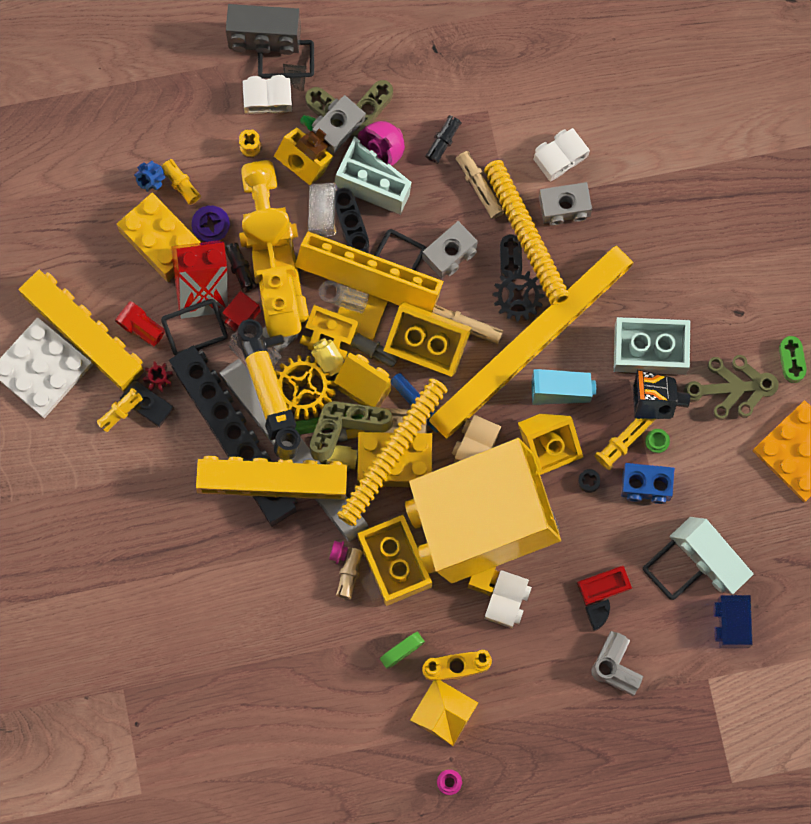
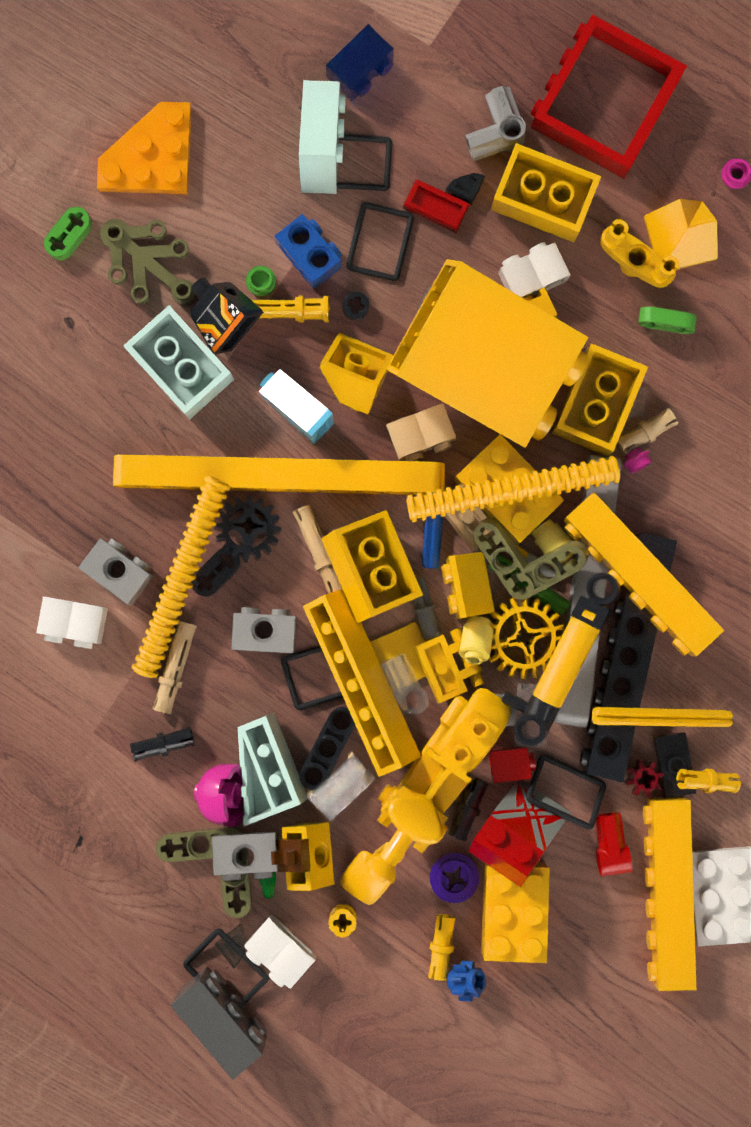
camera: 135 degrees left, 10 degrees up
none -> black piece [346,202,414,281]
none -> yellow brick [491,143,601,243]
none -> red window [530,14,687,179]
none -> yellow axle [592,707,733,727]

